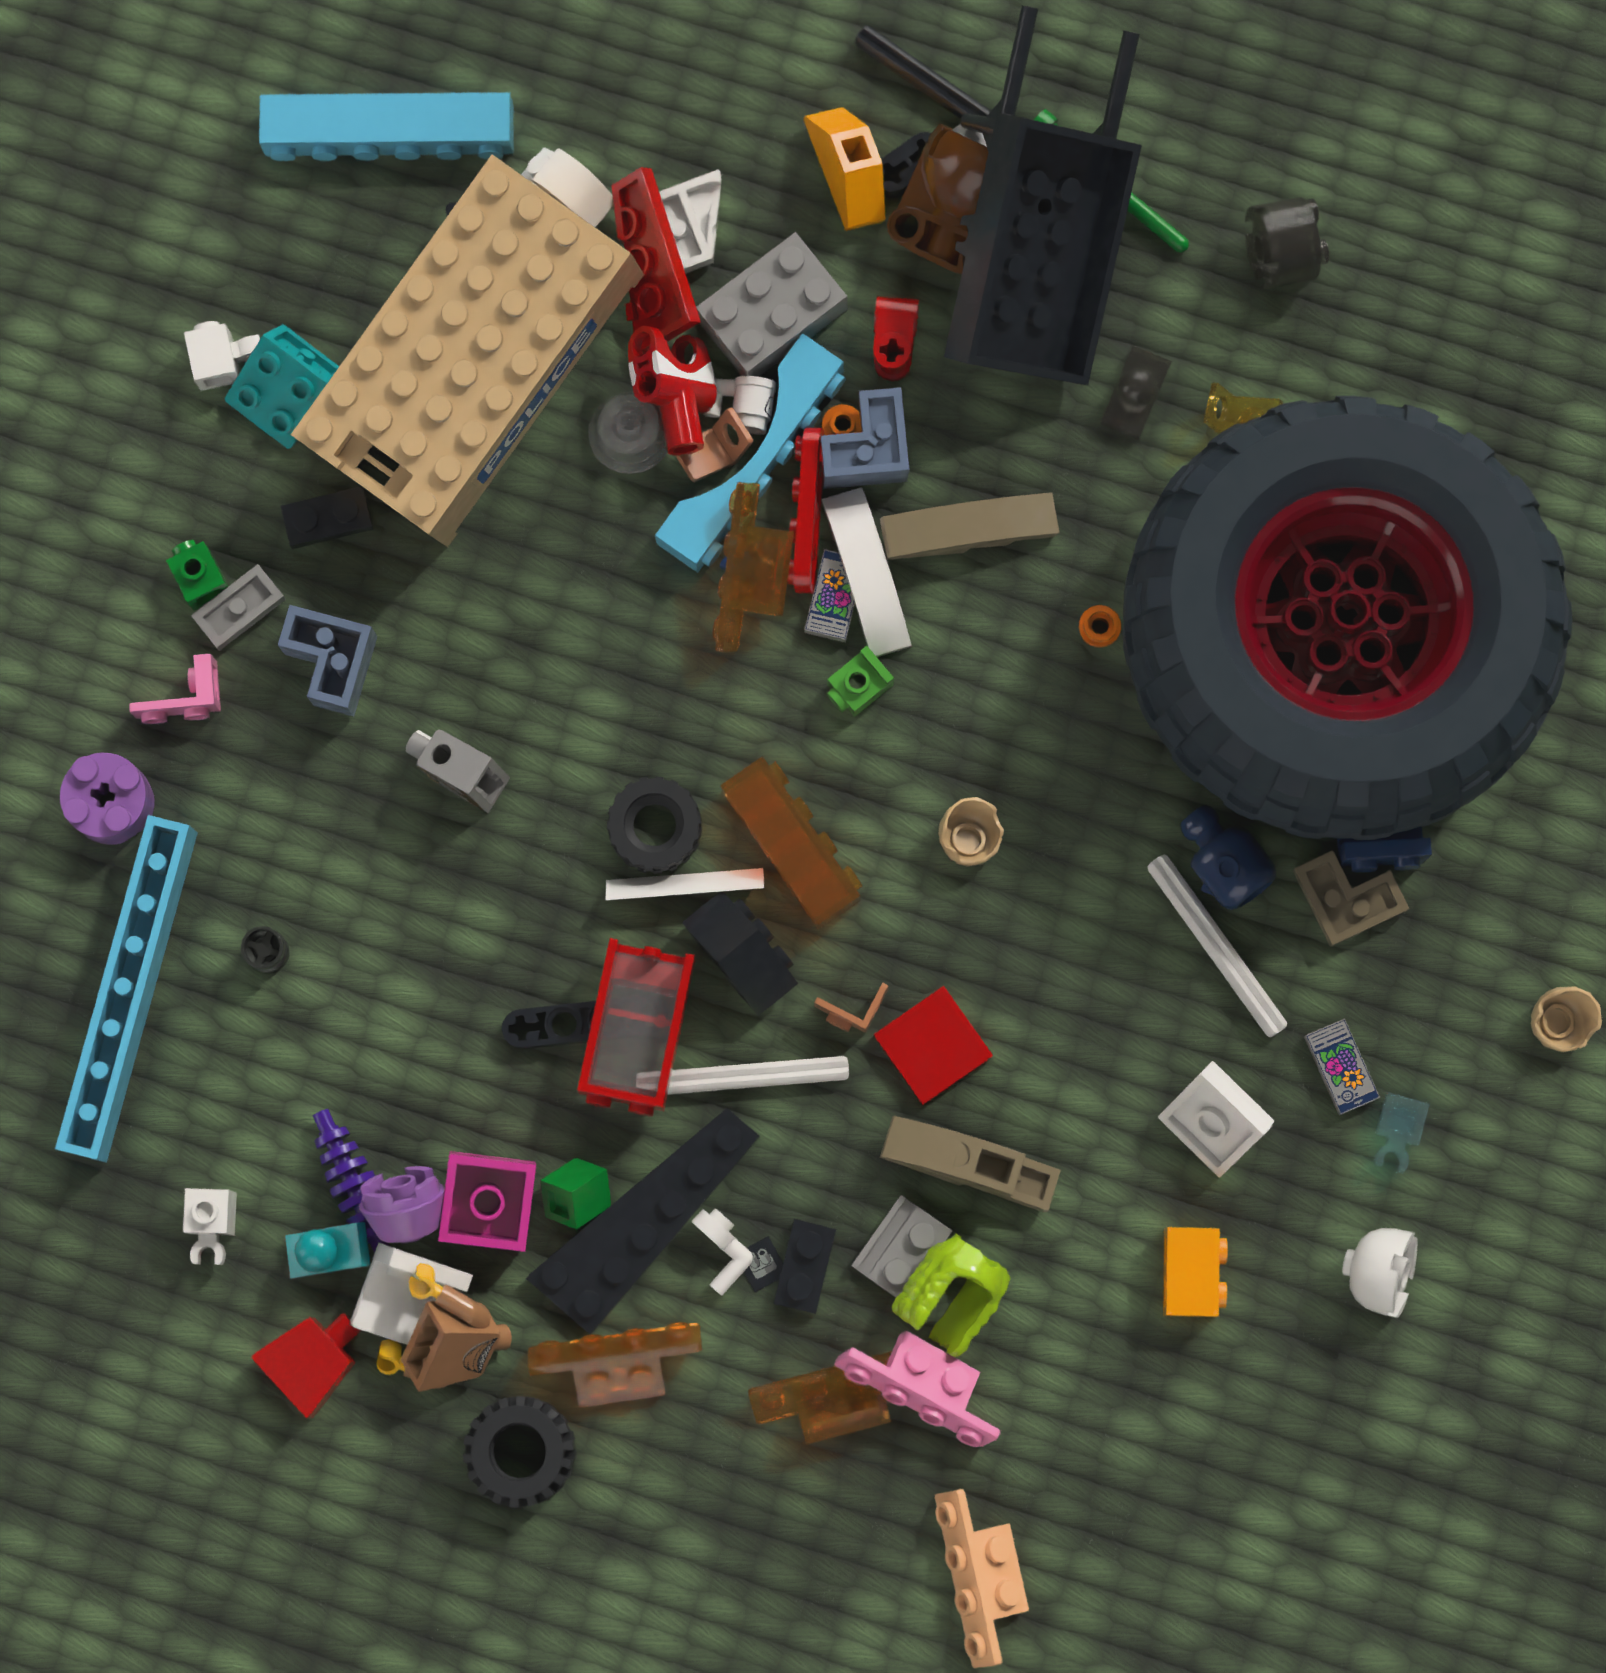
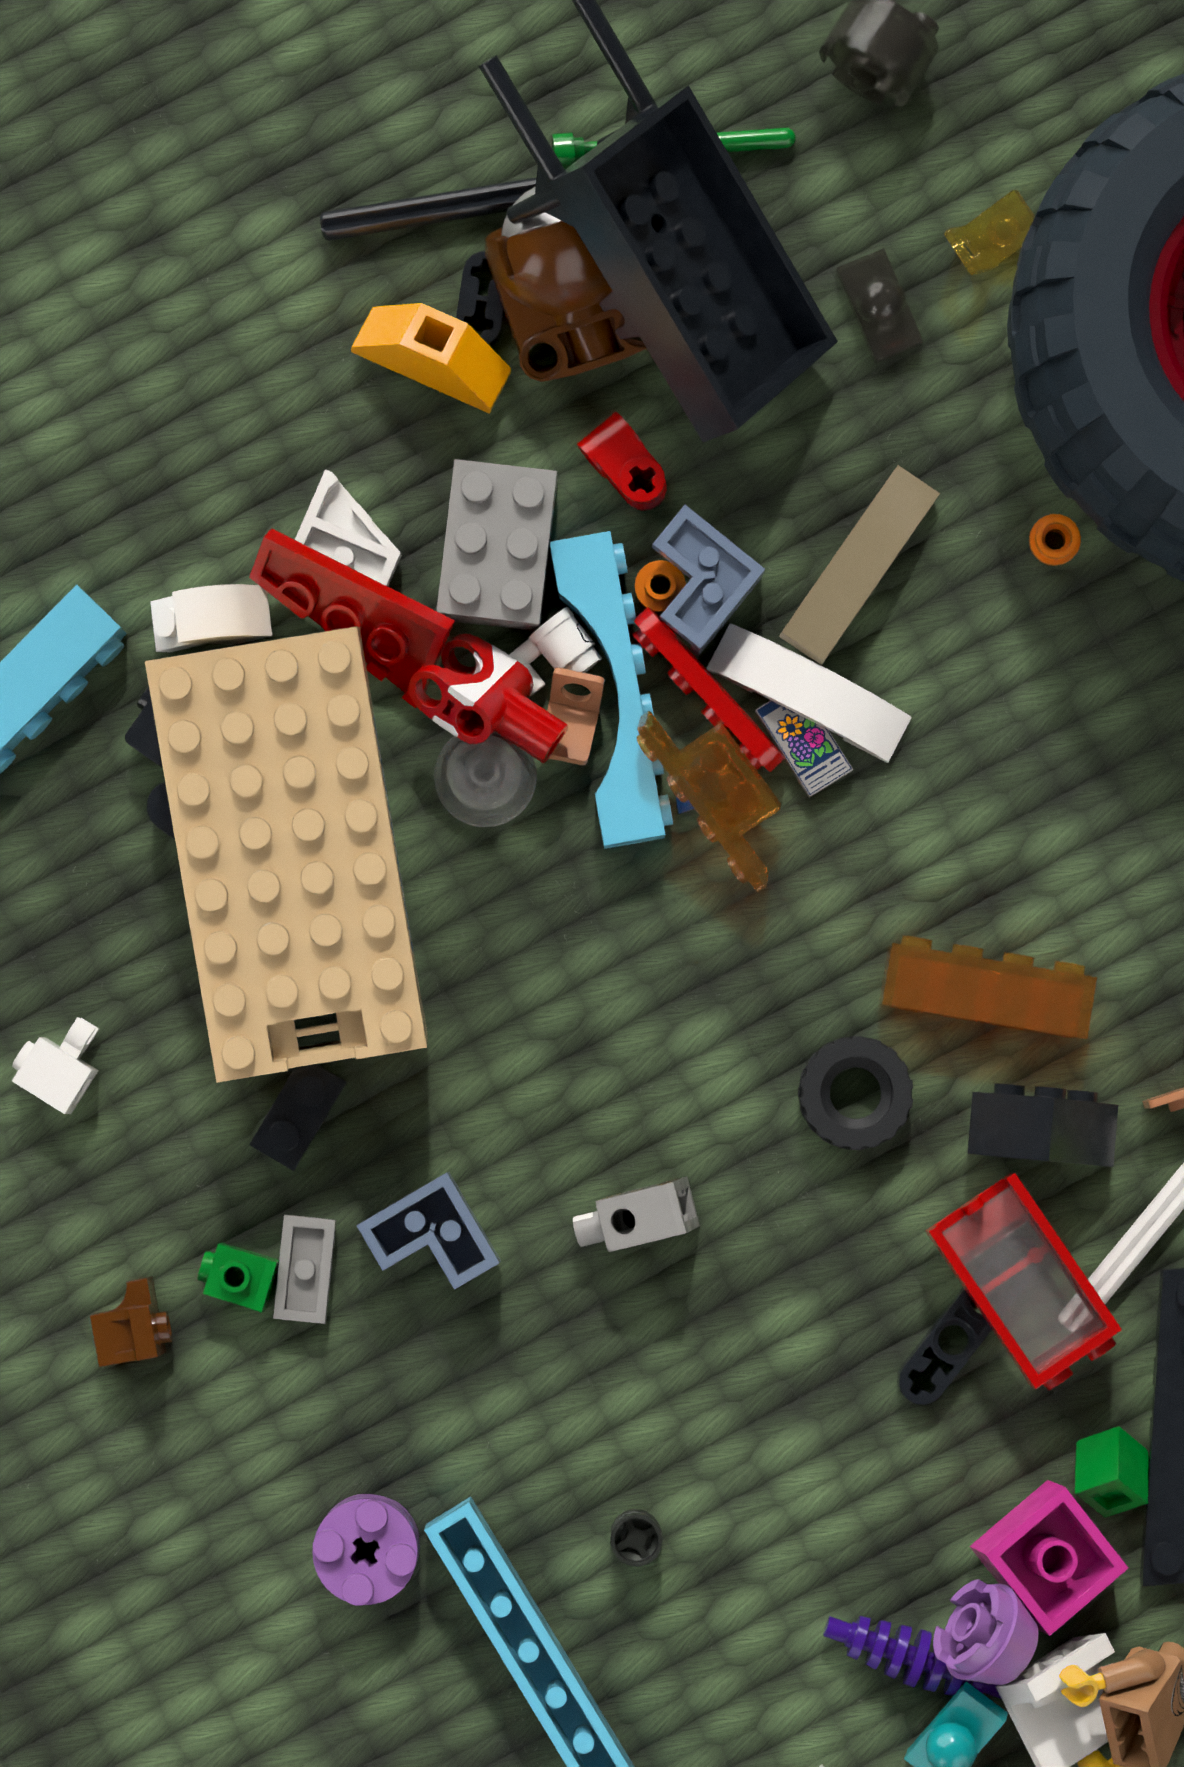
camera: 50 degrees left, 5 degrees up
bright pink bracket [129,654,221,724] -> none
teal bracket [225,324,339,449] -> none
white sticker [606,868,764,900] -> none
bright green brick [826,646,894,717] -> none
tan hair [938,797,1004,867] -> none
none -> reddish brown brick [90,1276,172,1367]

